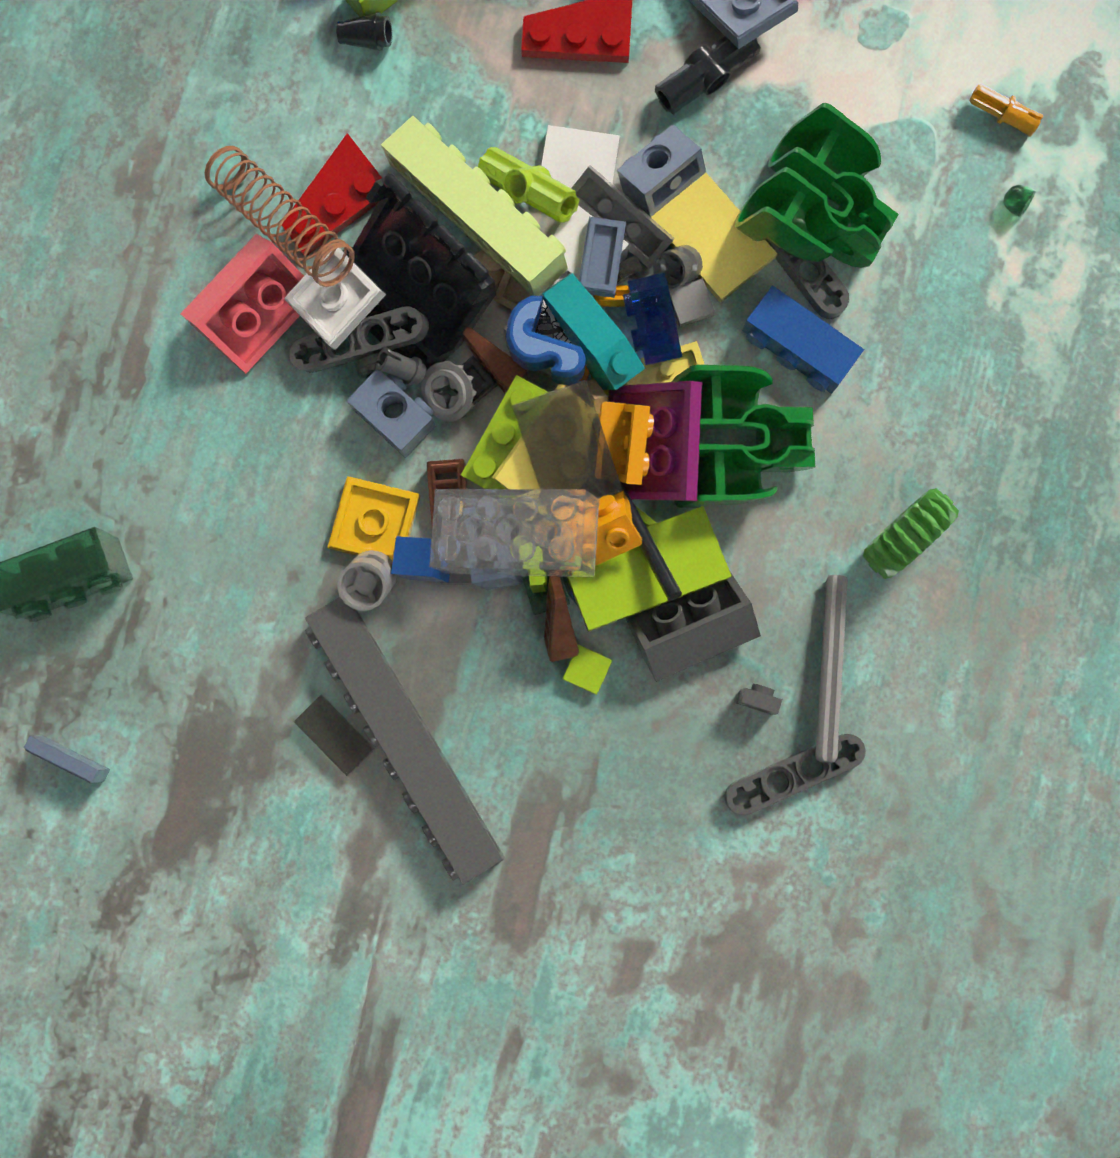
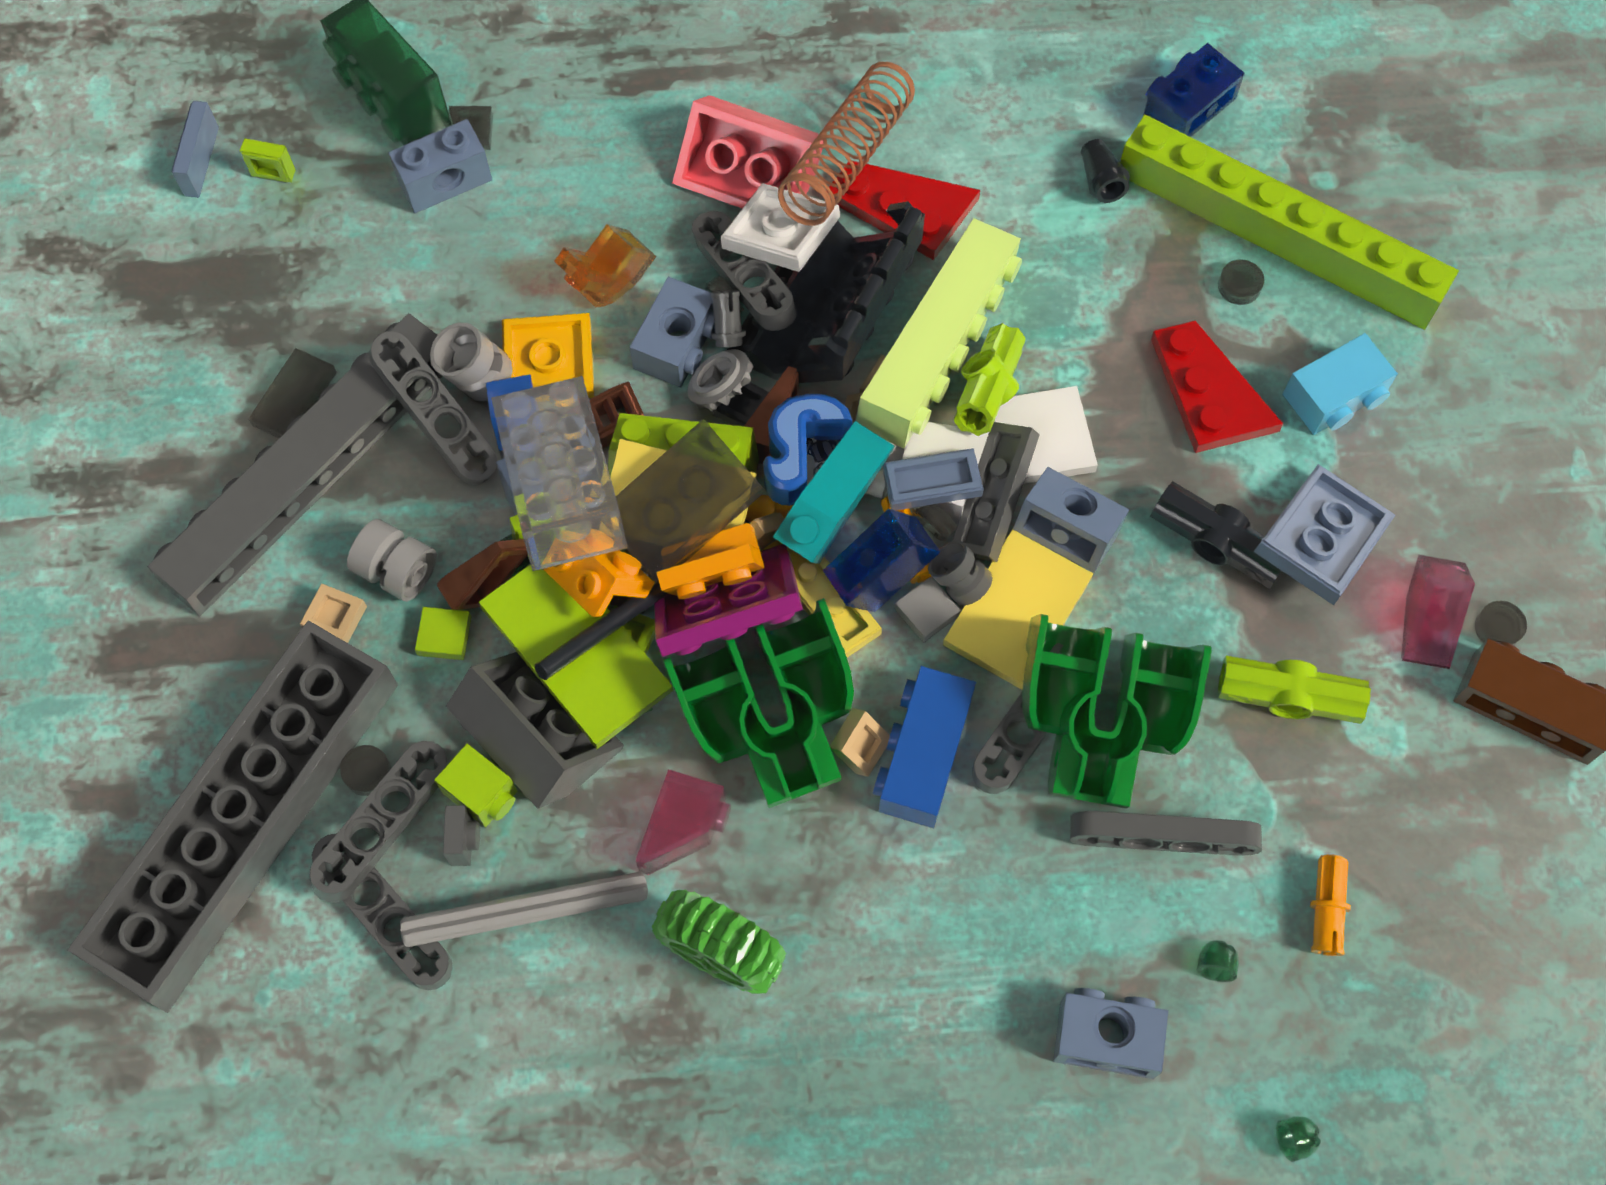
camera: 70 degrees right, 15 degrees down
none -> dark grey brick [67,620,398,1013]
none -> lime tile [240,138,296,182]
none -> tan plate [300,583,367,643]
none -> dark grey beam [310,741,447,902]
none -> clear smoke tile [340,745,392,796]
none -> light grey wheel [347,518,437,602]
none -> dark grey beam [369,331,497,485]
none -> sand blue brick [388,119,492,213]
none -> lime brick [434,744,518,828]
none -> clear smoke tile [449,106,493,150]
none -> clear orange brick [554,224,657,307]
none -> clear pink slope [635,769,731,875]
none -> tan plate [830,708,890,777]
none -> sand blue brick [1053,988,1168,1079]
none -> dark grey beam [1070,811,1262,856]
none -> lime piece [1217,655,1371,724]

